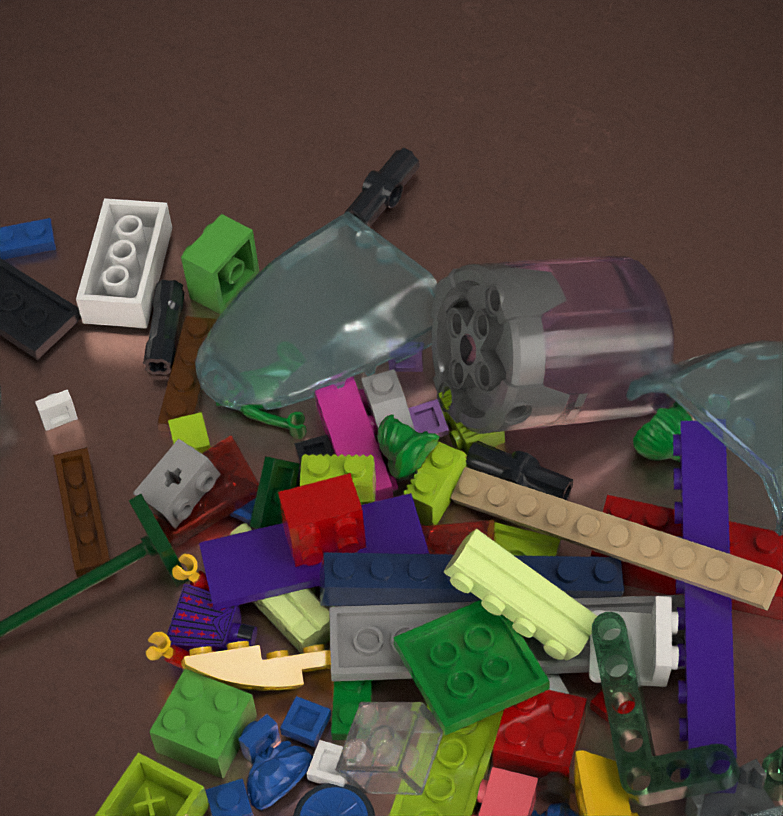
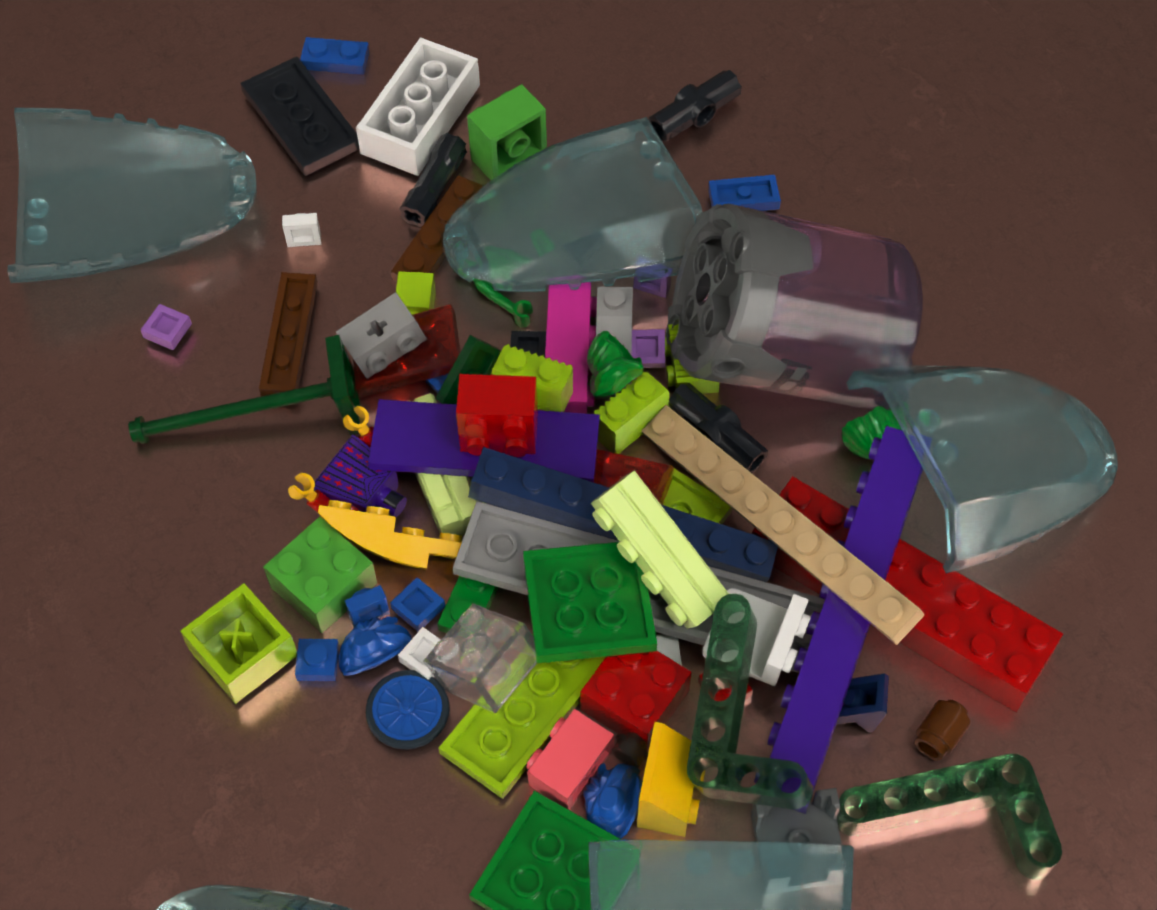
camera: 15 degrees right, 5 degrees up
none -> blue plate [708,175,781,211]
none -> dark blue slope [836,673,889,732]

